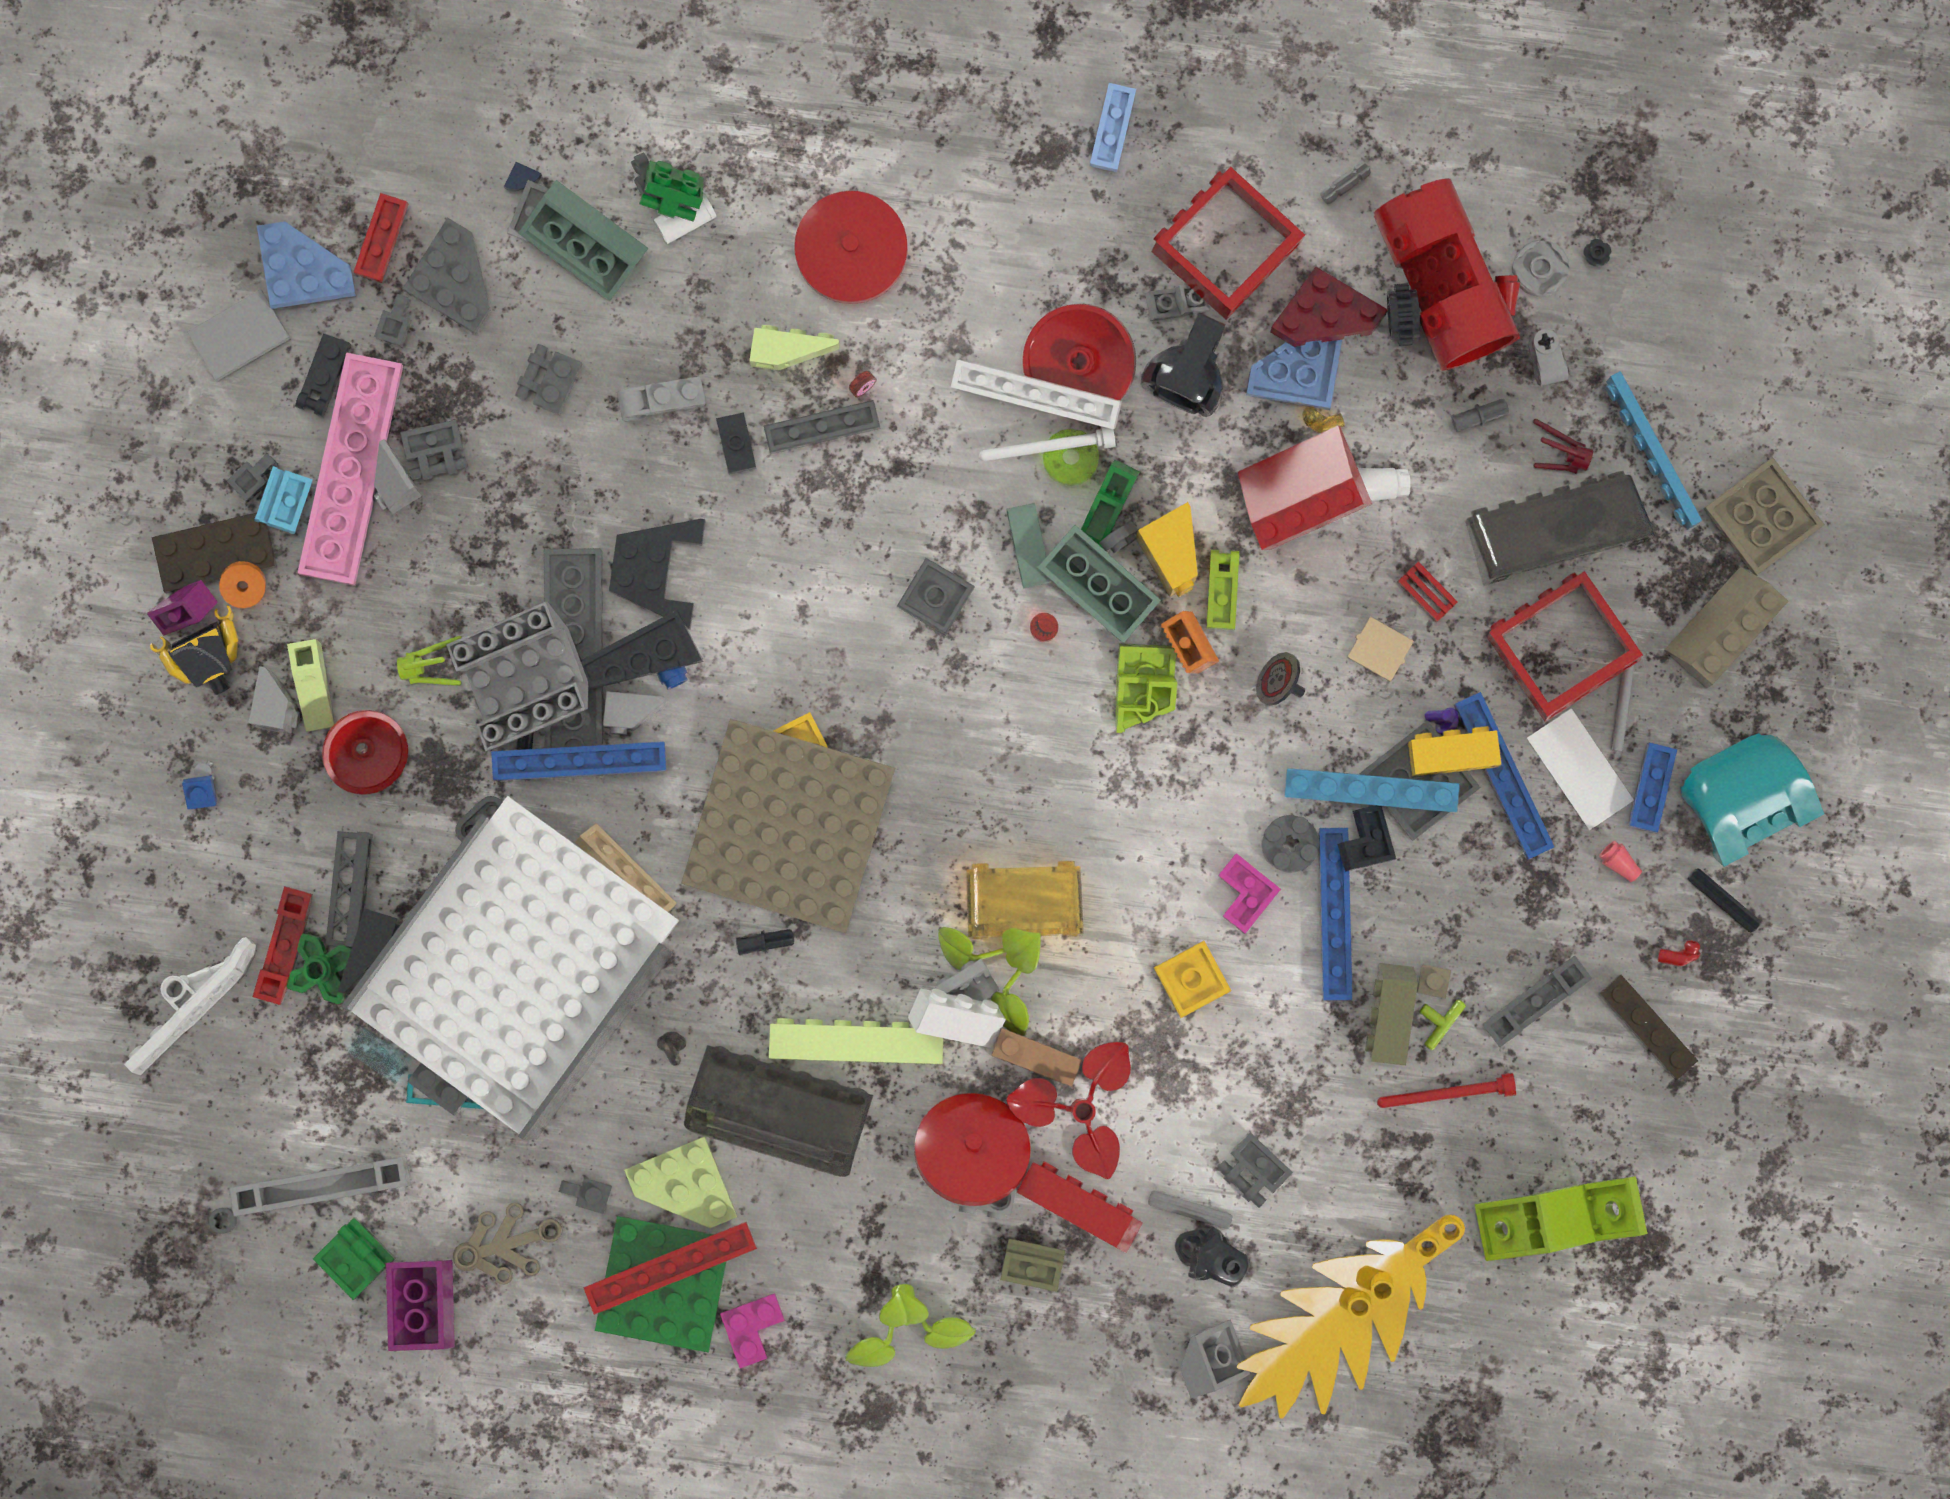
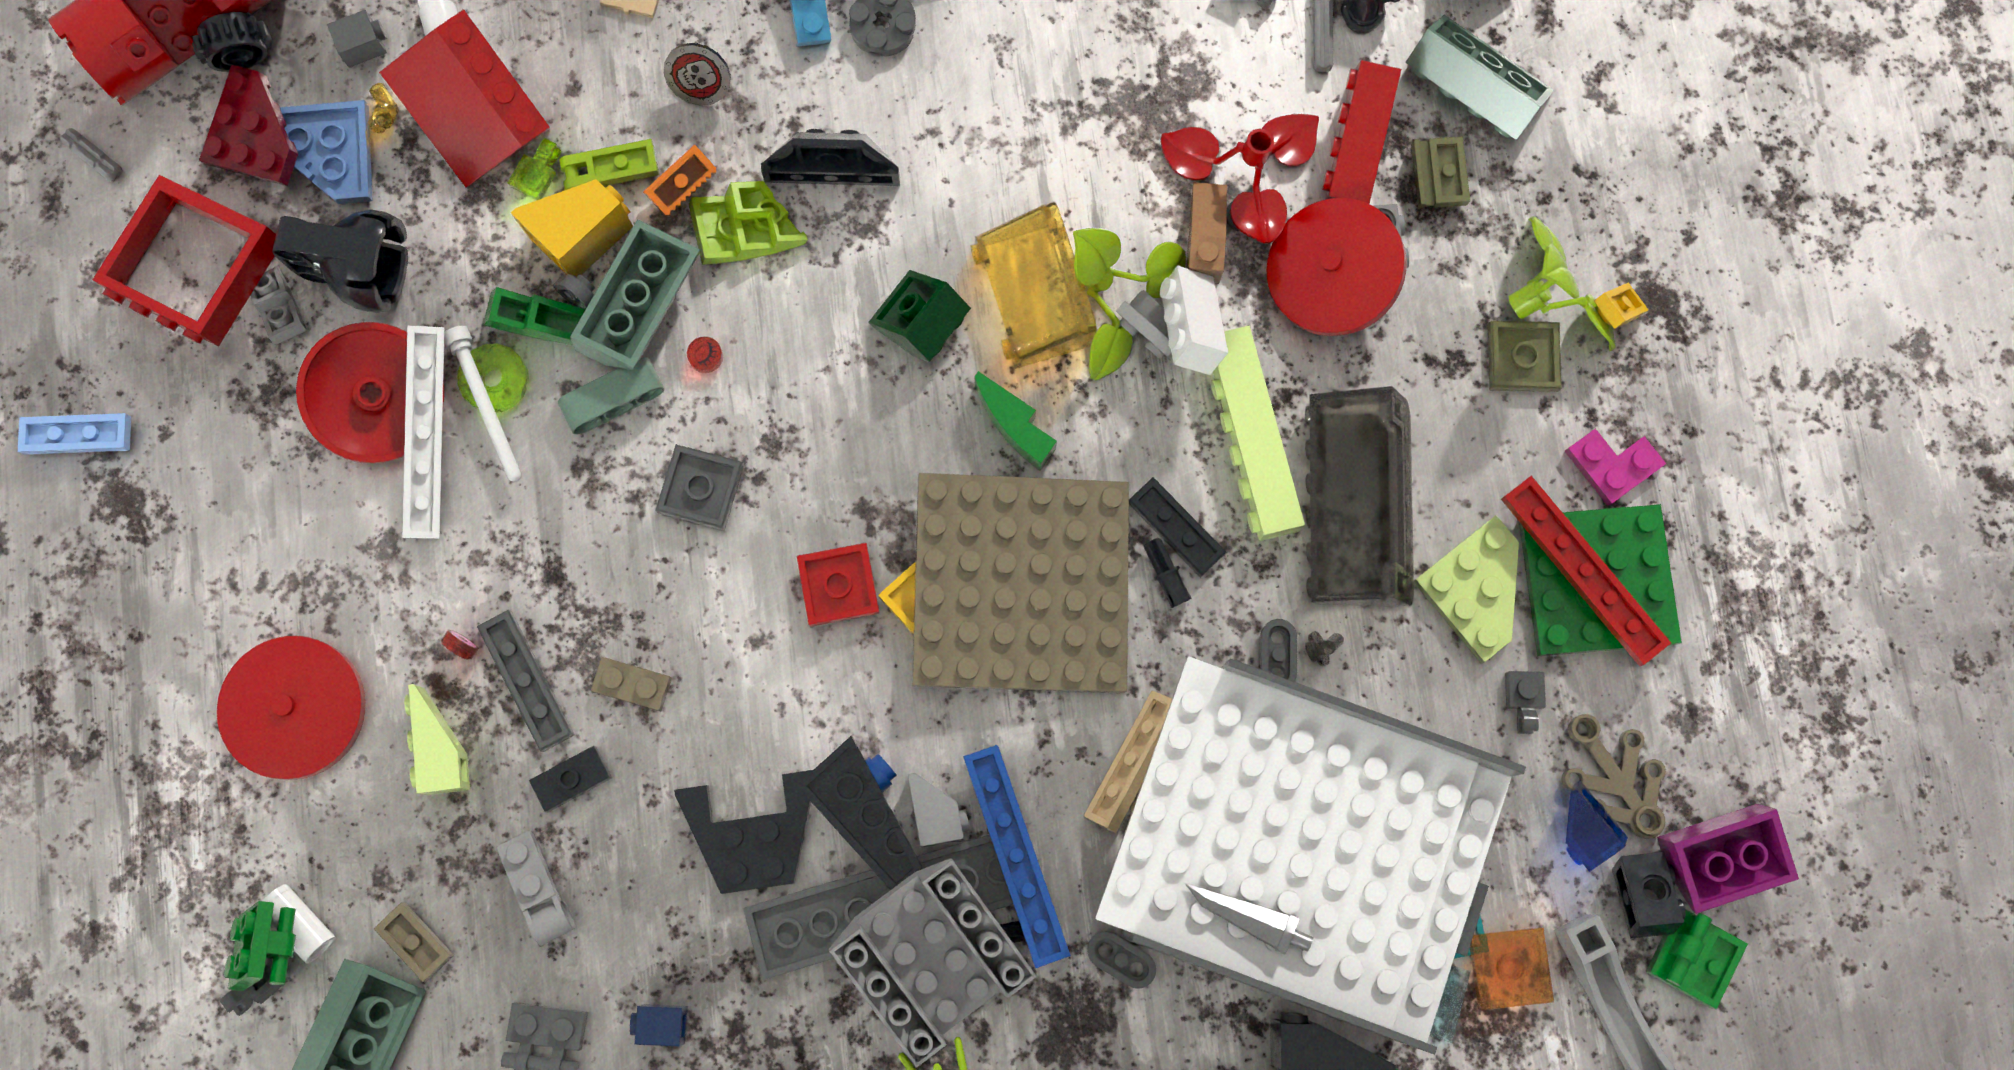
camera: 105 degrees left, 5 degrees down
yellow plate [1153,941,1231,1018] -> none
dark pink plate [1218,853,1281,934] -> none
none -> dark grey brick [327,10,387,68]
none -> dark tan plate [374,902,454,982]
none -> clear neon green plate [507,138,561,200]
none -> dark tan plate [591,657,672,712]
none -> dark blue brick [630,1004,688,1047]
none -> black wedge [761,129,900,186]
none -> red plate [797,543,880,627]
none -> dark green slope [868,270,971,362]
none -> green slope [974,371,1057,471]
none -> black tile [1129,477,1226,578]
none -> flat silver bar [1185,883,1314,955]
none -> dark grey plate [1260,619,1297,682]
none -> slope [1405,15,1554,140]
none -> clear orange plate [1470,927,1554,1010]
none -> olive tile [1488,321,1562,392]
none -> clear blue slope [1565,780,1628,872]
none -> yellow plate [1594,282,1648,329]
none -> black brick [1612,852,1686,939]

